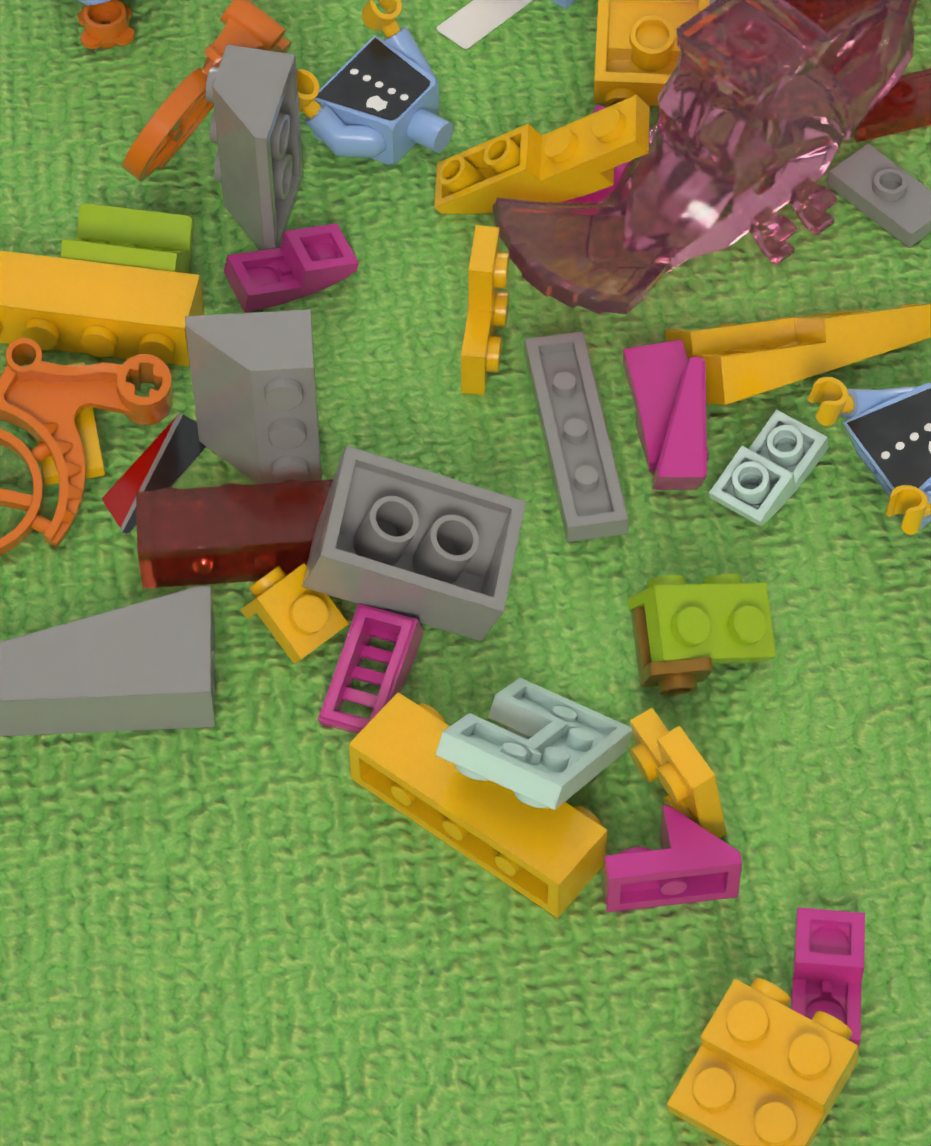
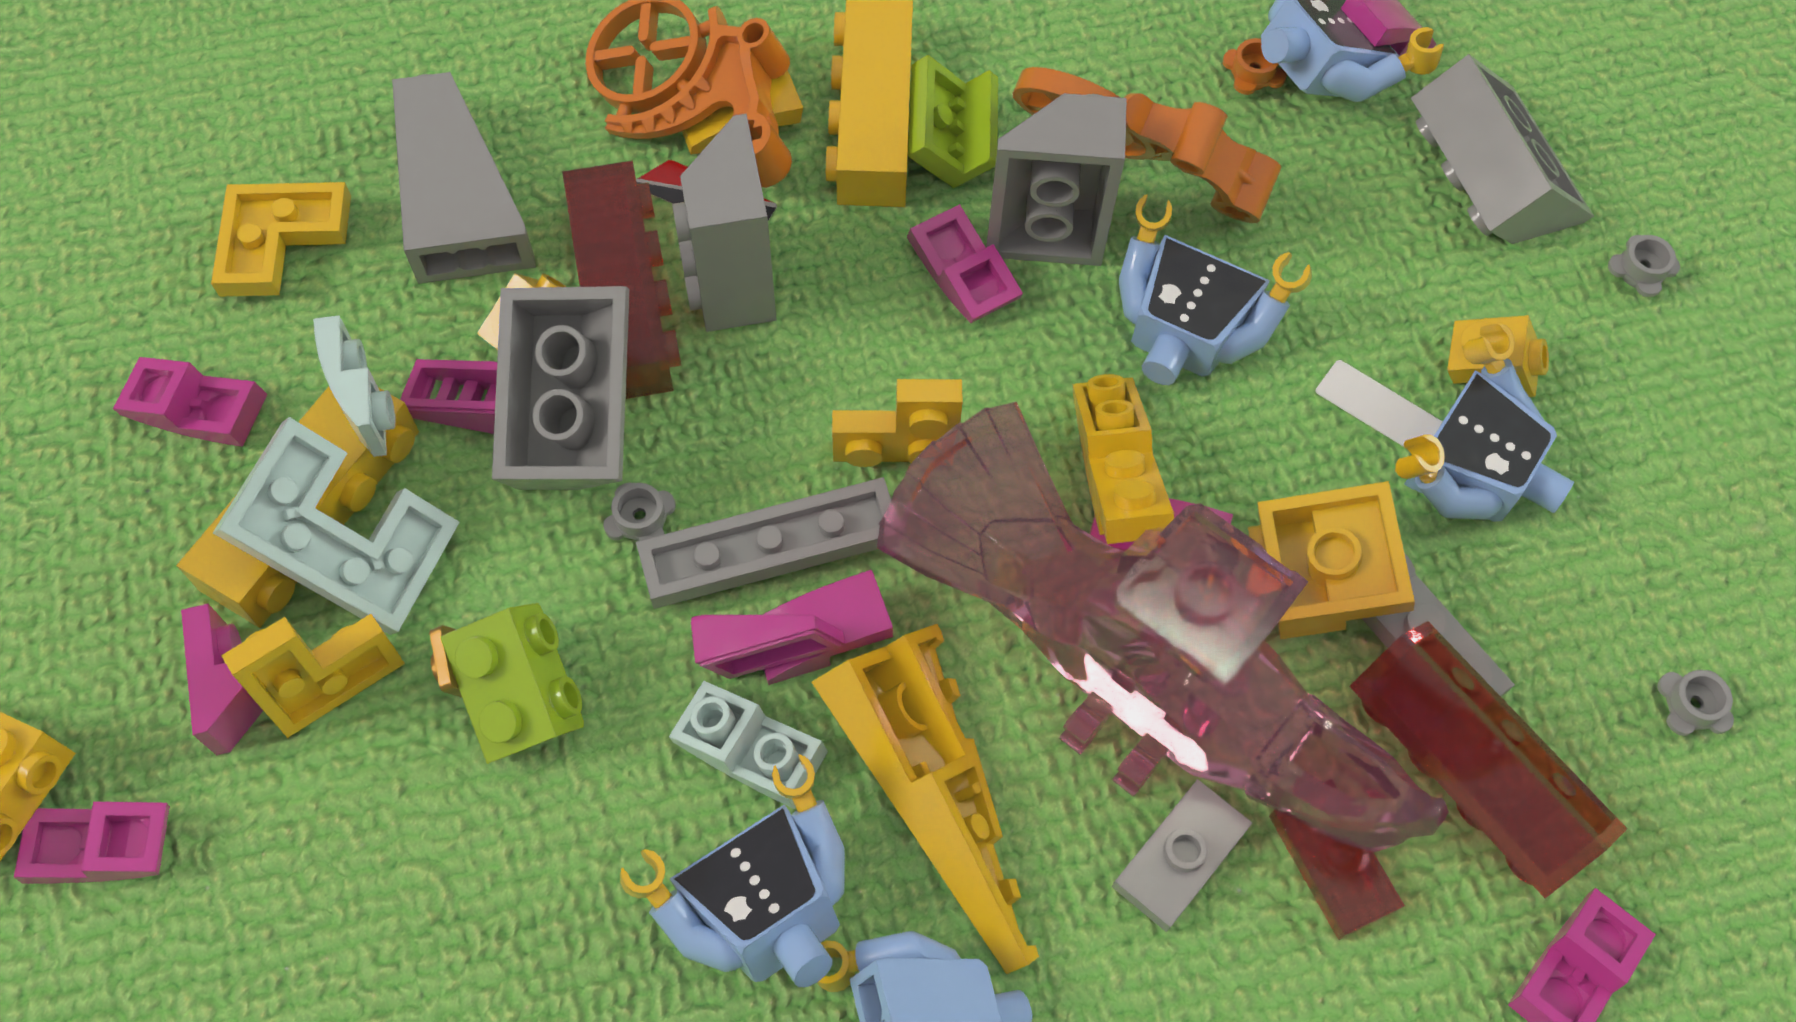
camera: 80 degrees right, 10 degrees up
none -> dark pink slope [113,357,267,447]
none -> yellow plate [211,182,351,297]
none -> light aqua slope [313,315,395,457]
none -> light grey plate [603,482,676,541]

